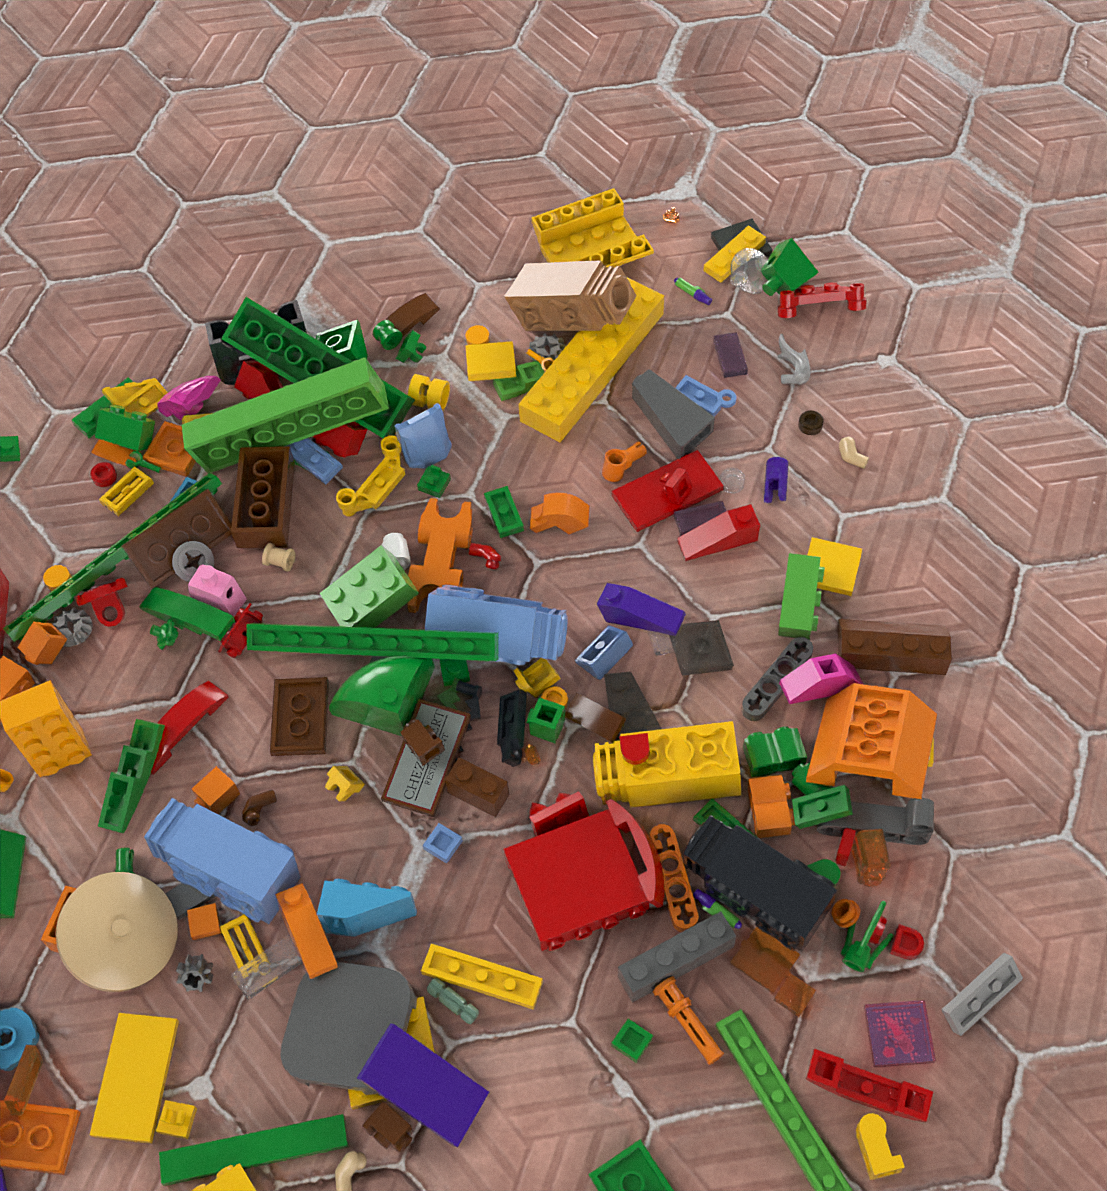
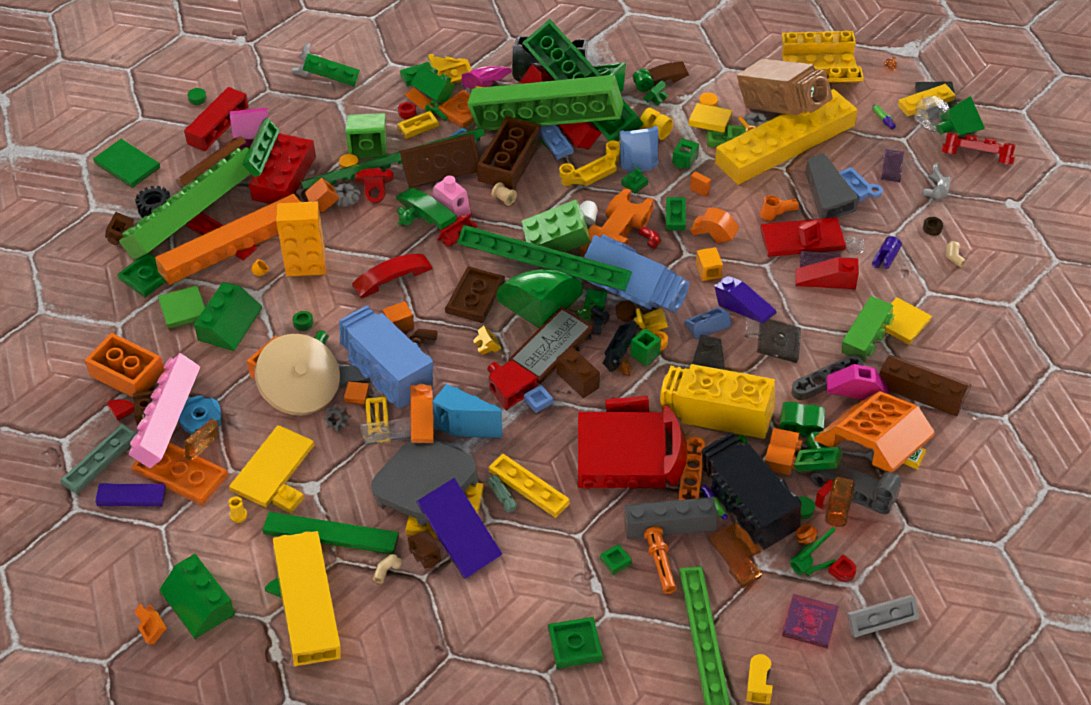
camera: 20 degrees right, 10 degrees down
green slope [98,719,165,833] -> none
light grey gear [172,541,214,582] -> none
reddish brown brick [400,719,445,766] -> none
reddish brown slope [565,692,626,743] -> none
red tile [619,733,650,765] -> none
red slope [806,1049,934,1123] -> none
red tile [869,916,887,945] -> none
none -> yellow pin [228,496,247,523]
none -> green tile [292,311,314,331]
none -> bright green slope [346,113,387,159]
none -> red torso [487,361,537,411]
none -> reddish brown tile [616,301,636,321]
none -> green brick [672,138,699,169]
none -> orange tile [690,171,711,197]
none -> light orange brick [696,247,723,281]

